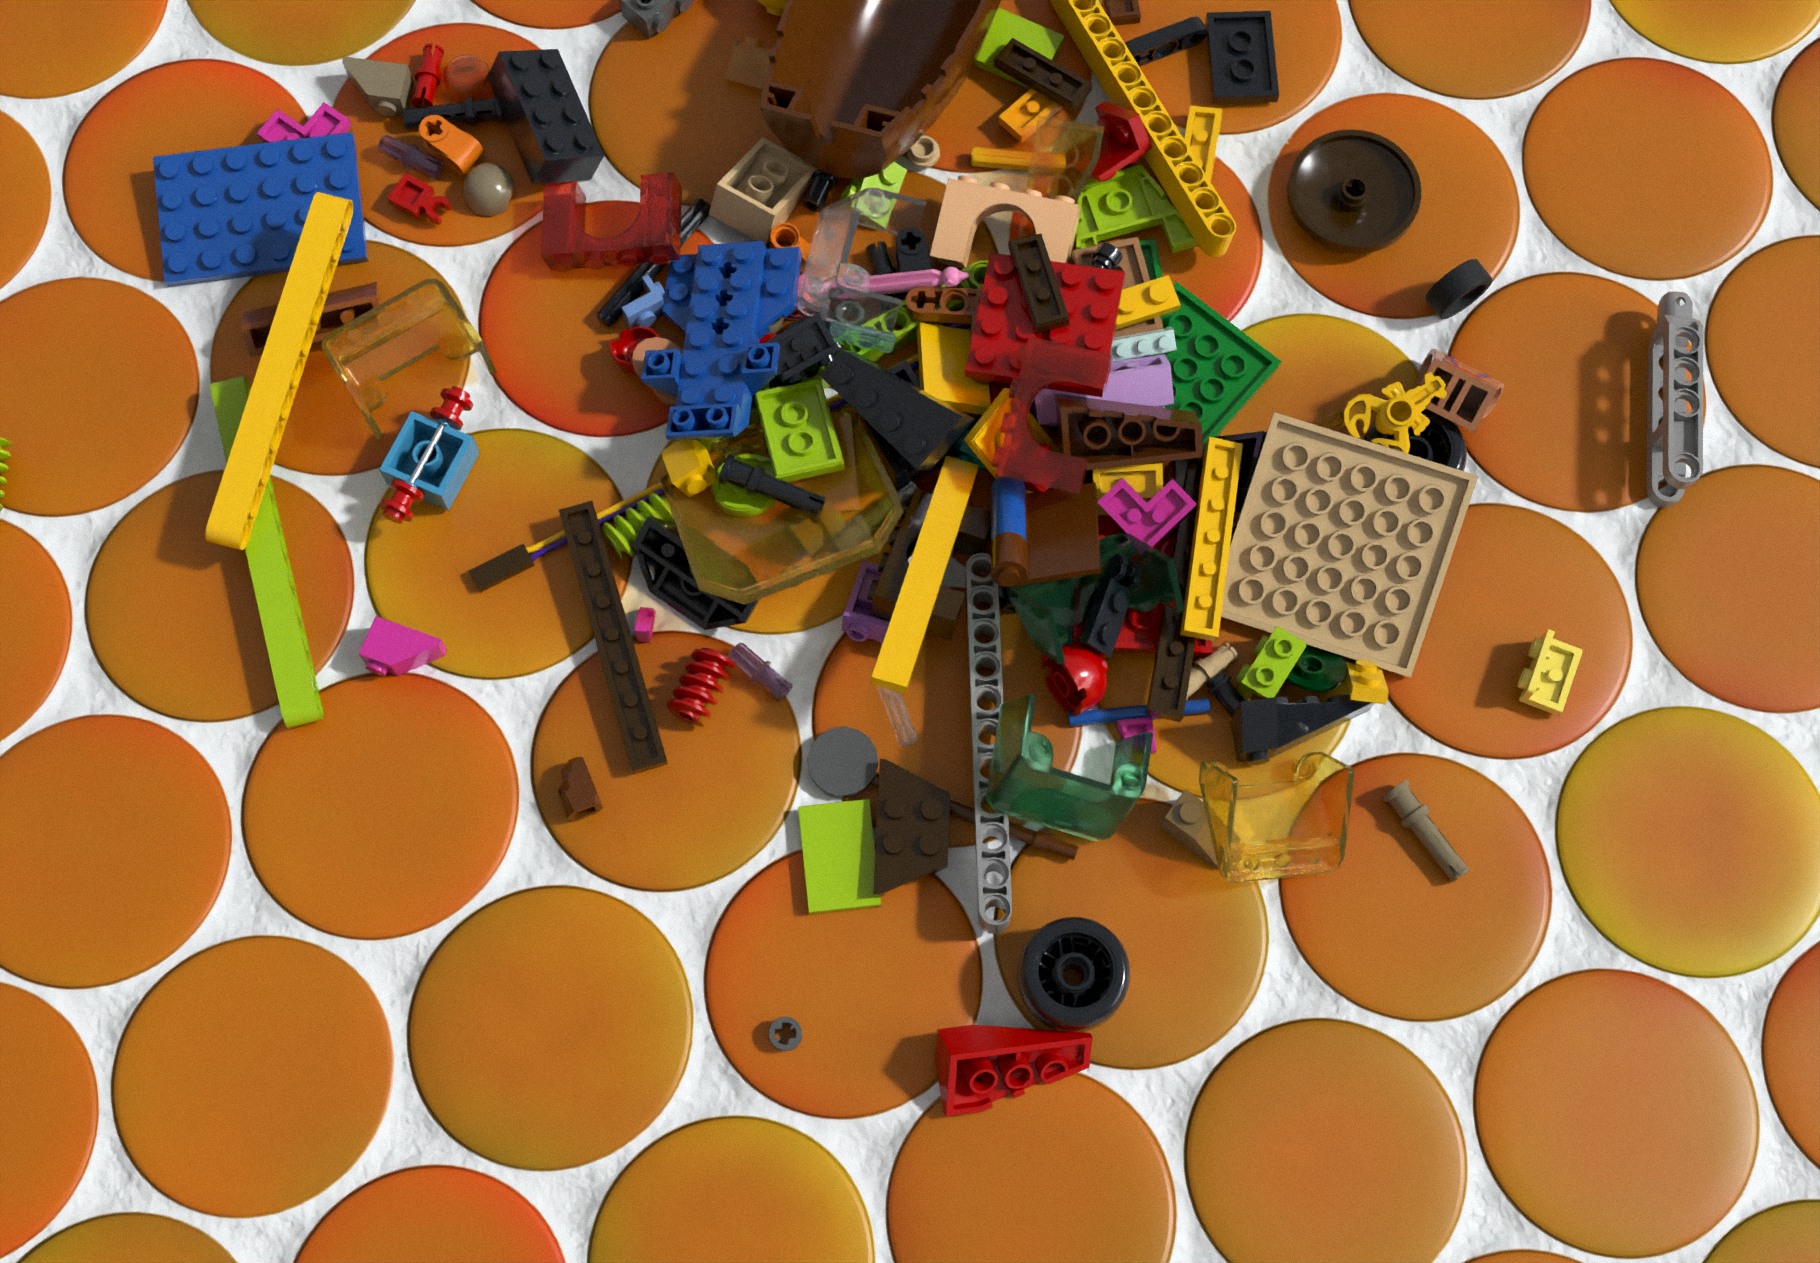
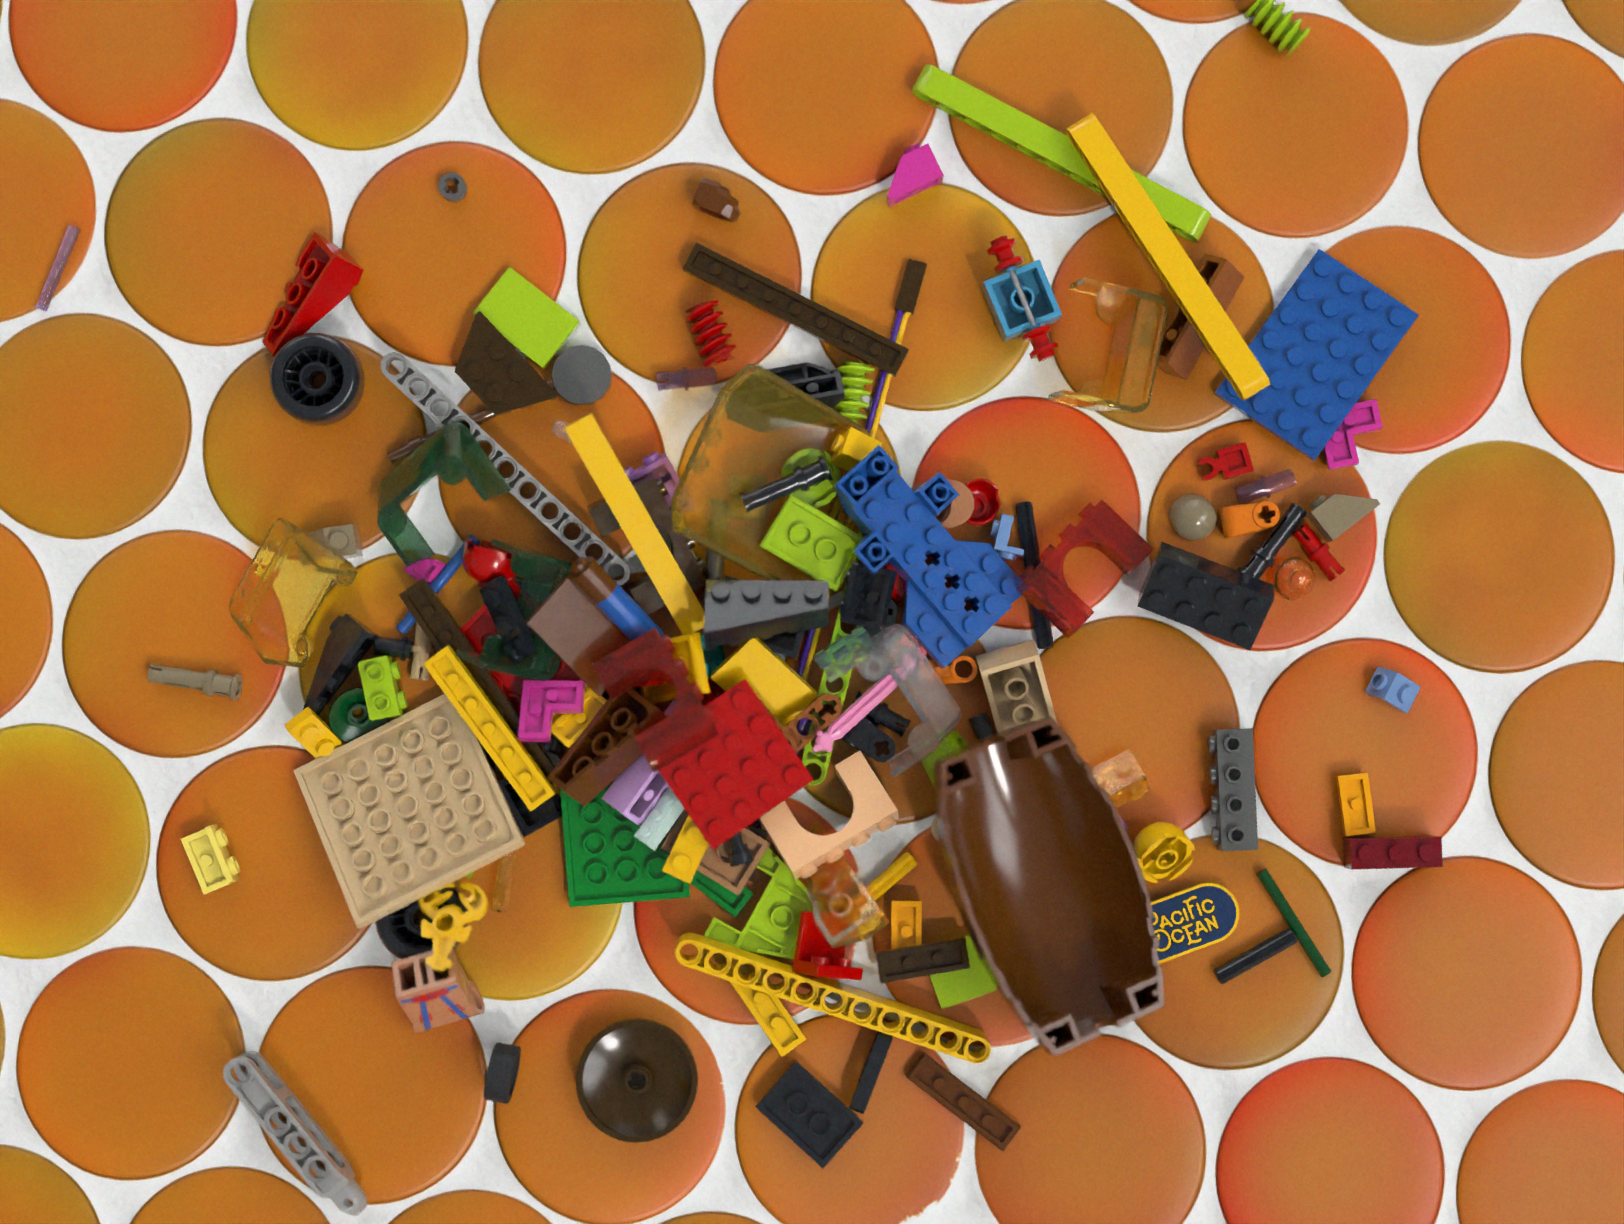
camera: 135 degrees right, 15 degrees up
dark pink tile [634,607,656,643] -> none
dark brown tile [1008,233,1069,334] -> none

